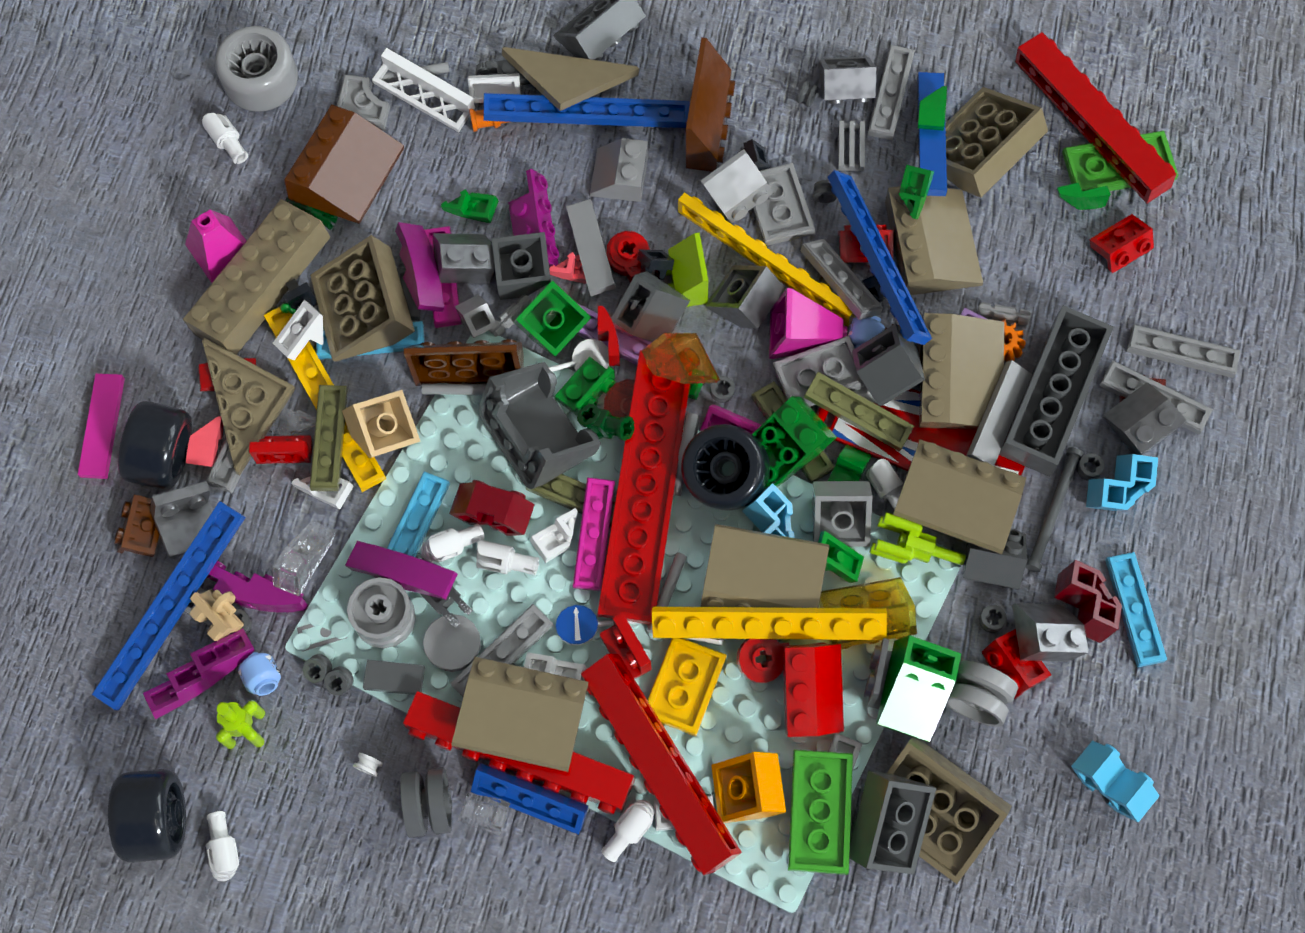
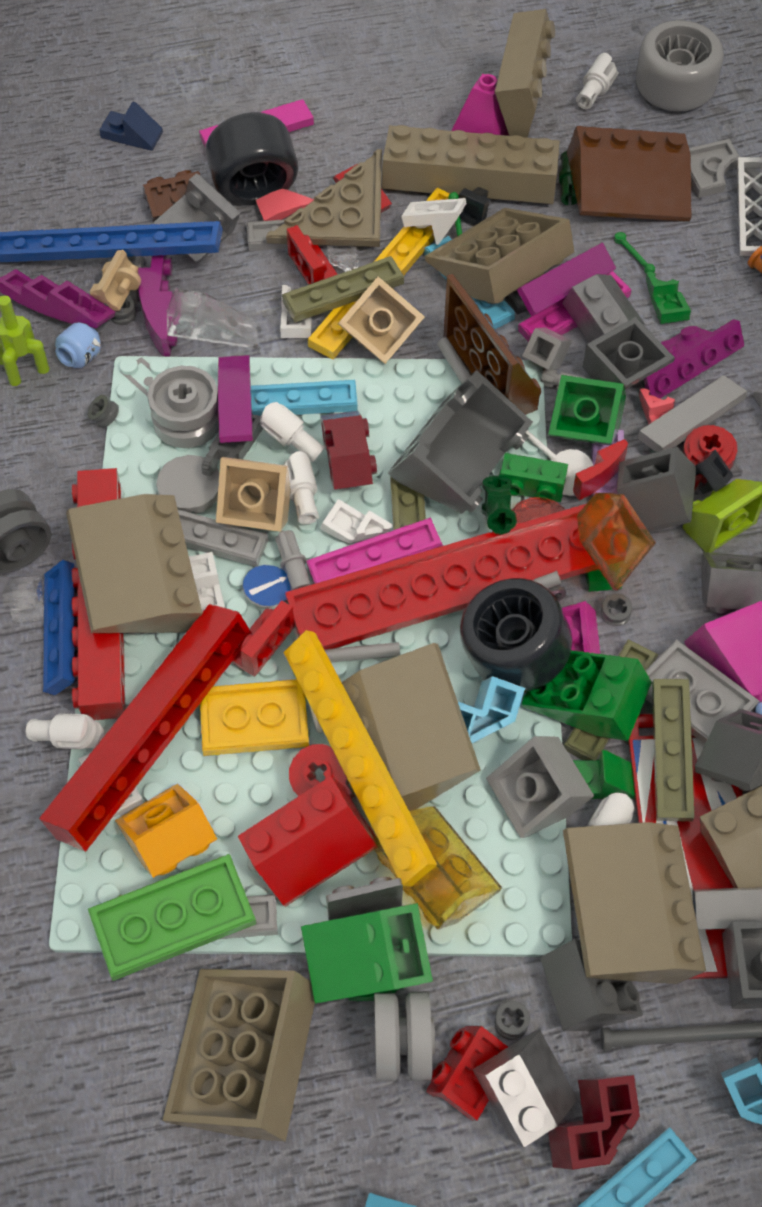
camera: 60 degrees right, 10 degrees down
dark grey bush [303,654,332,683] -> none
white bush [353,753,383,777] -> none
dark grey tile [363,660,425,695] -> none
green slope [818,531,864,583] -> none
dark grey slope [849,770,936,875] -> none
lime plant [869,512,966,565] -> none
none -> dark blue slope [99,101,163,151]
none -> tan slope [216,457,291,532]
none -> light grey axle [276,530,312,591]
none -> dark tan slope [495,9,555,138]
none -> green hinge [614,232,655,274]

